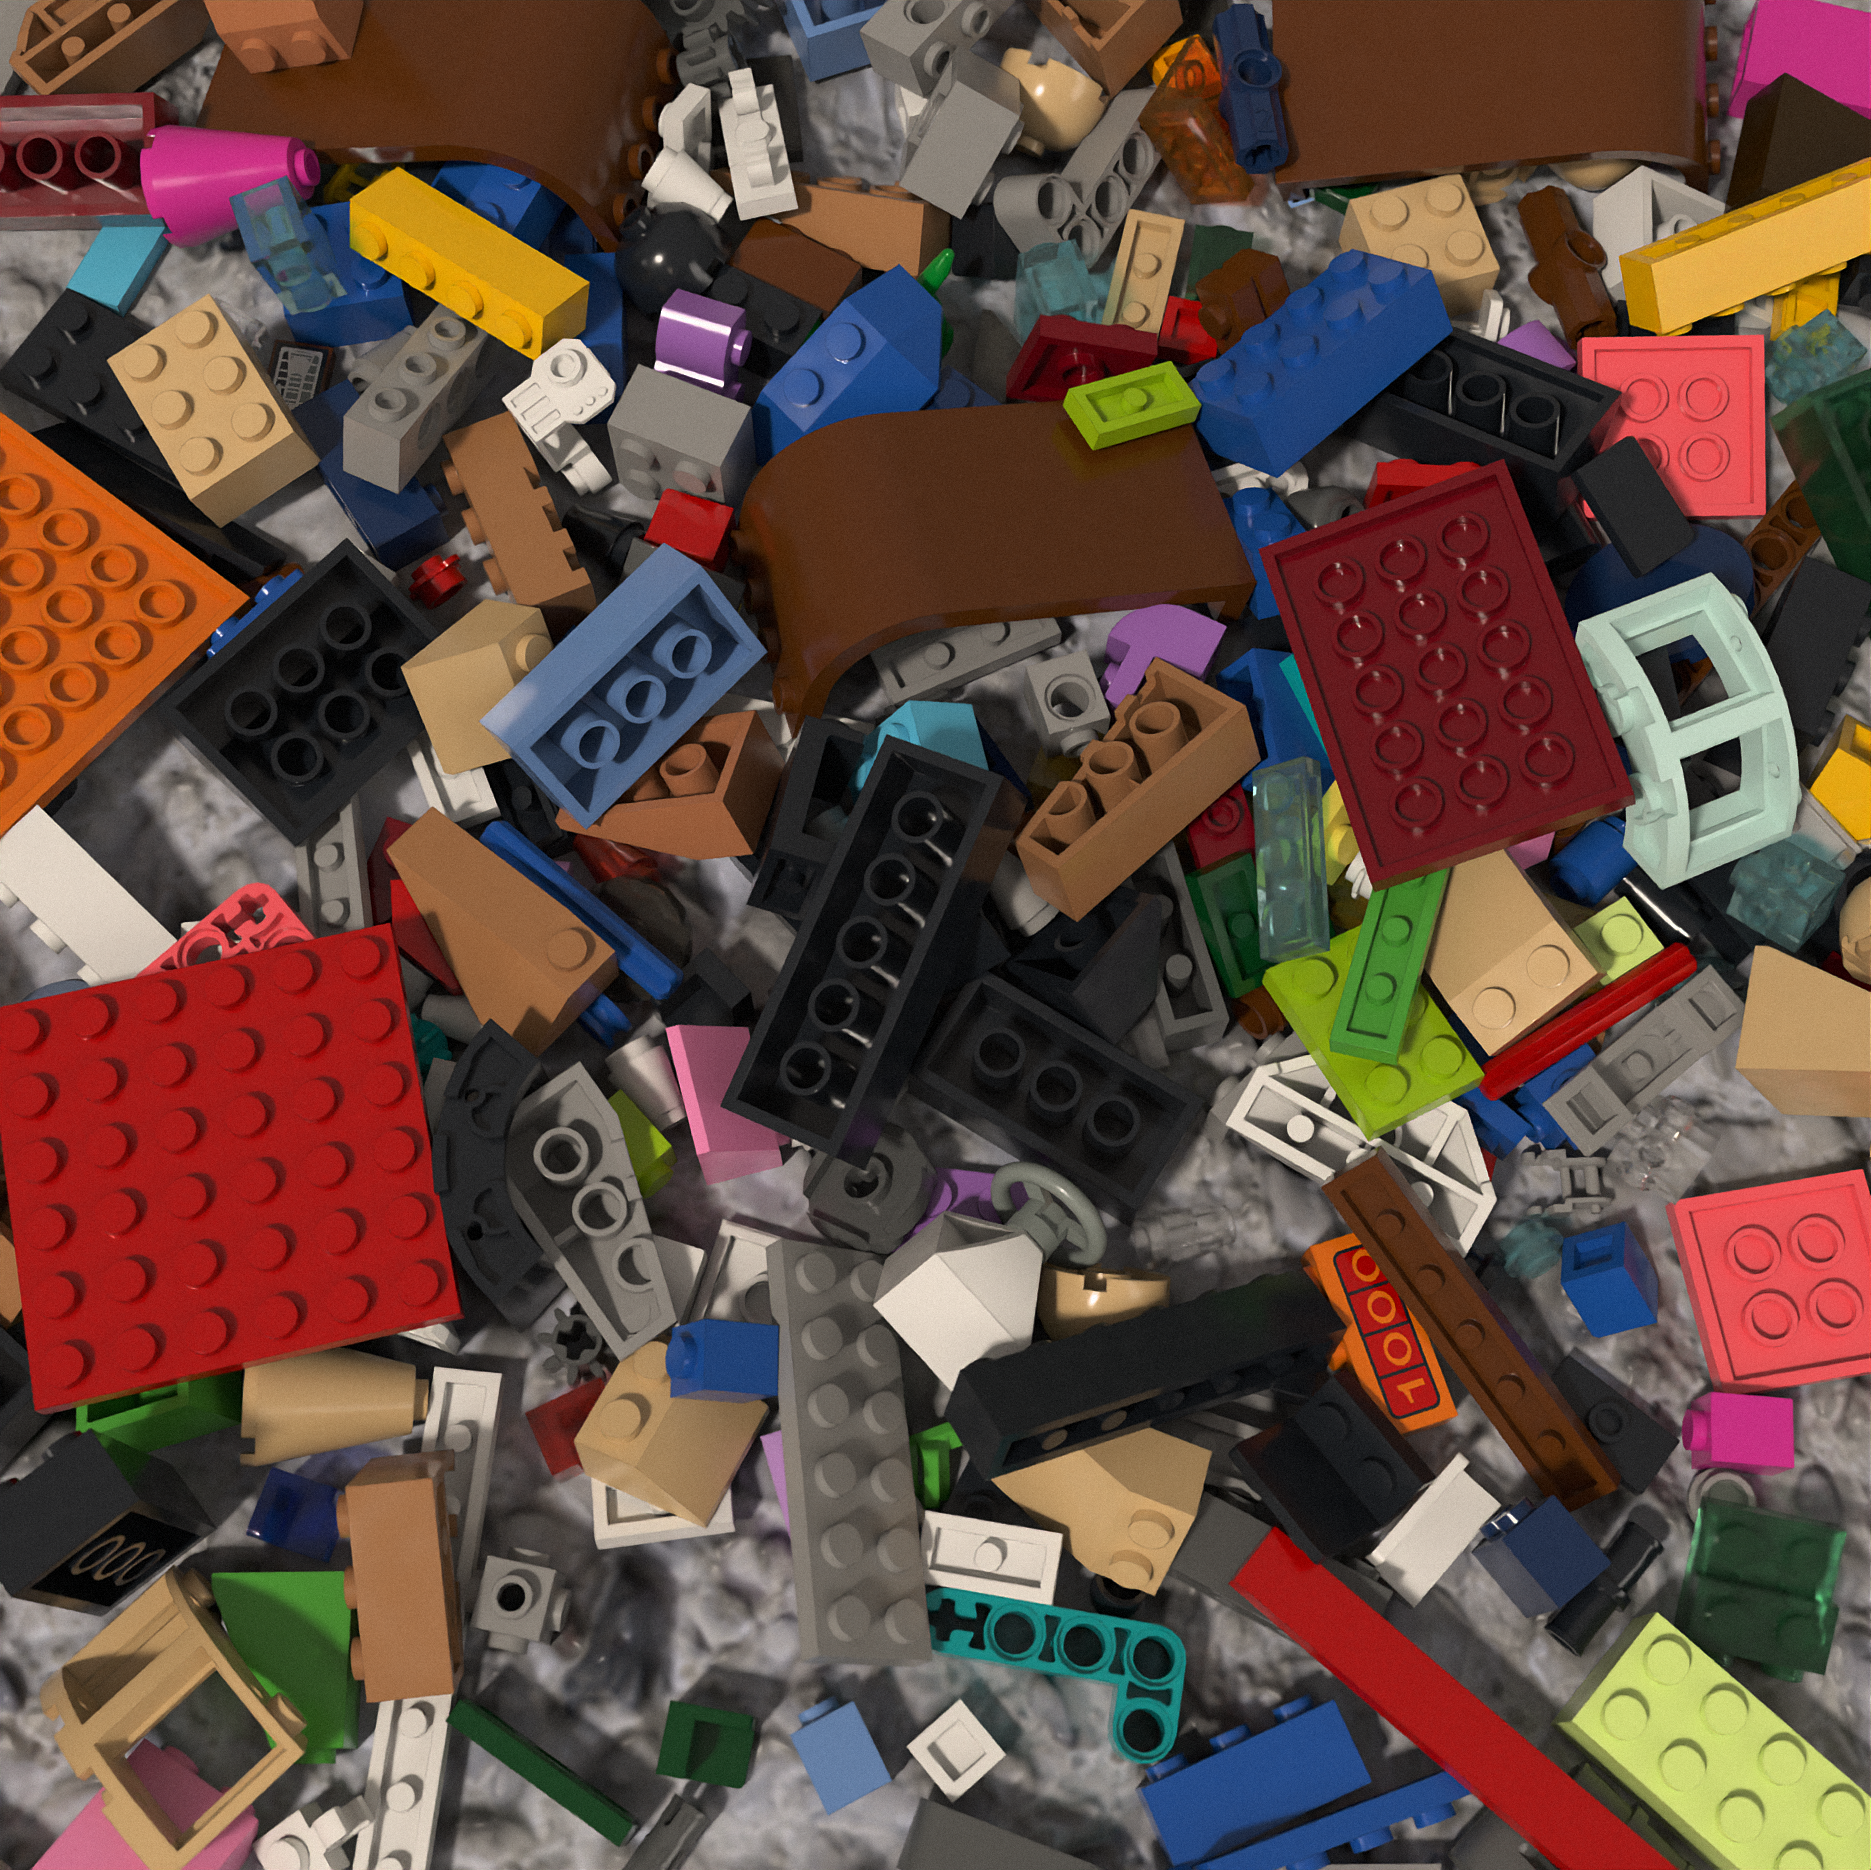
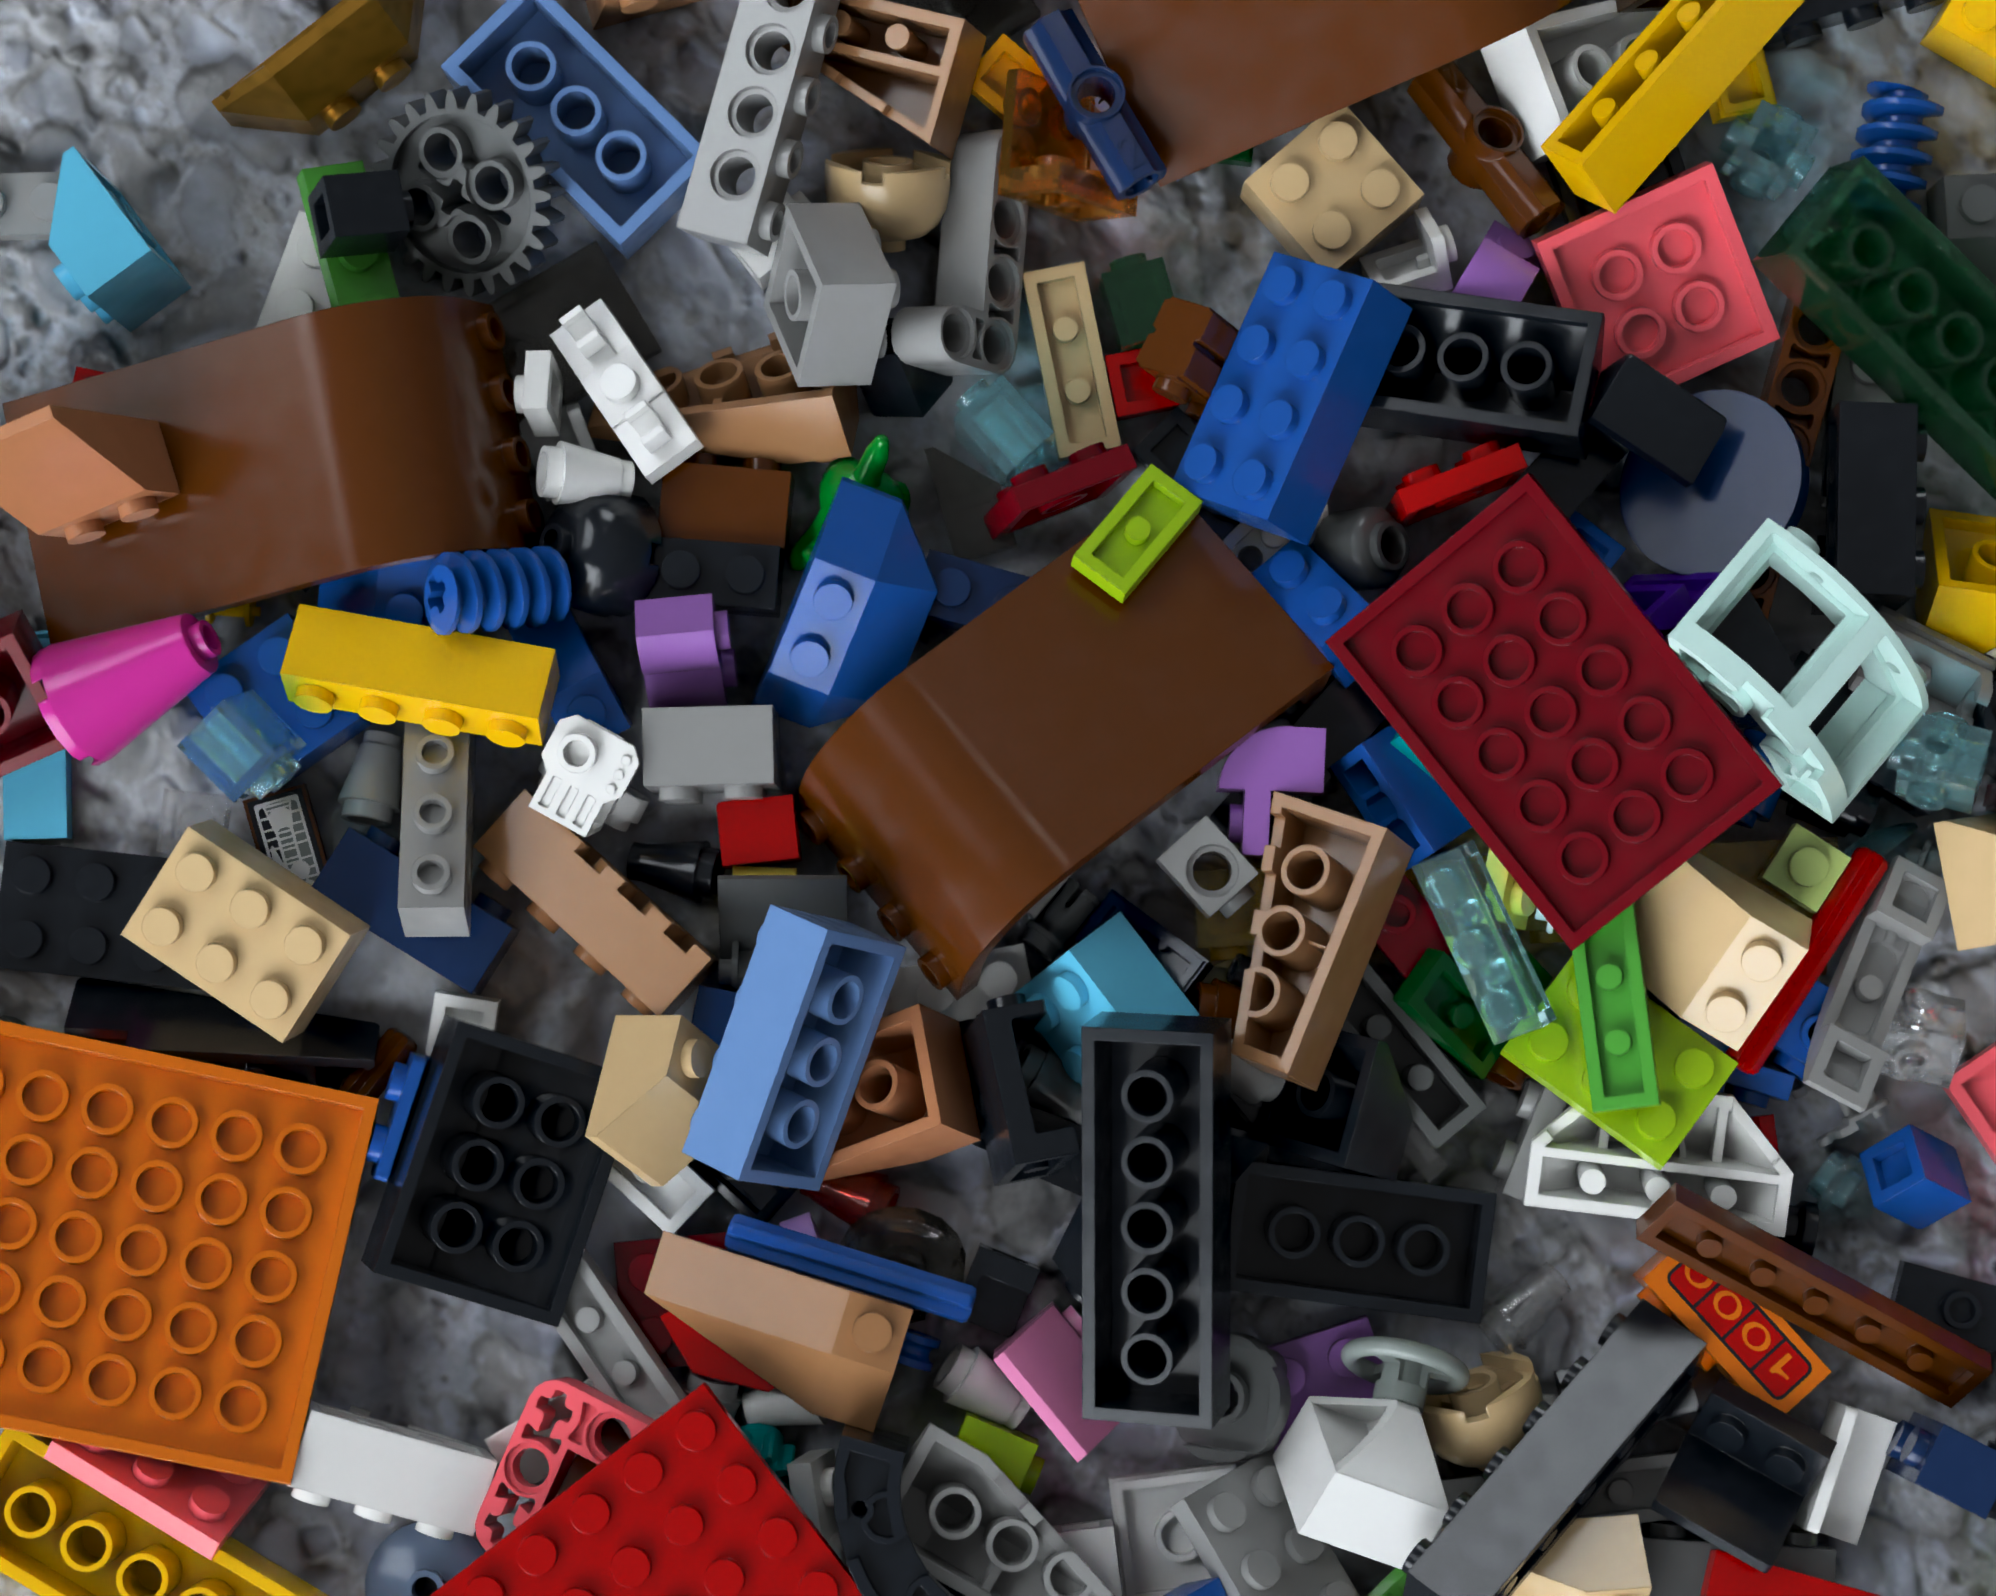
camera: 20 degrees left, 15 degrees up
red plate [408,554,468,610] -> none
dark grey gear [676,27,747,103] -> none
none -> blue piece [424,546,572,635]

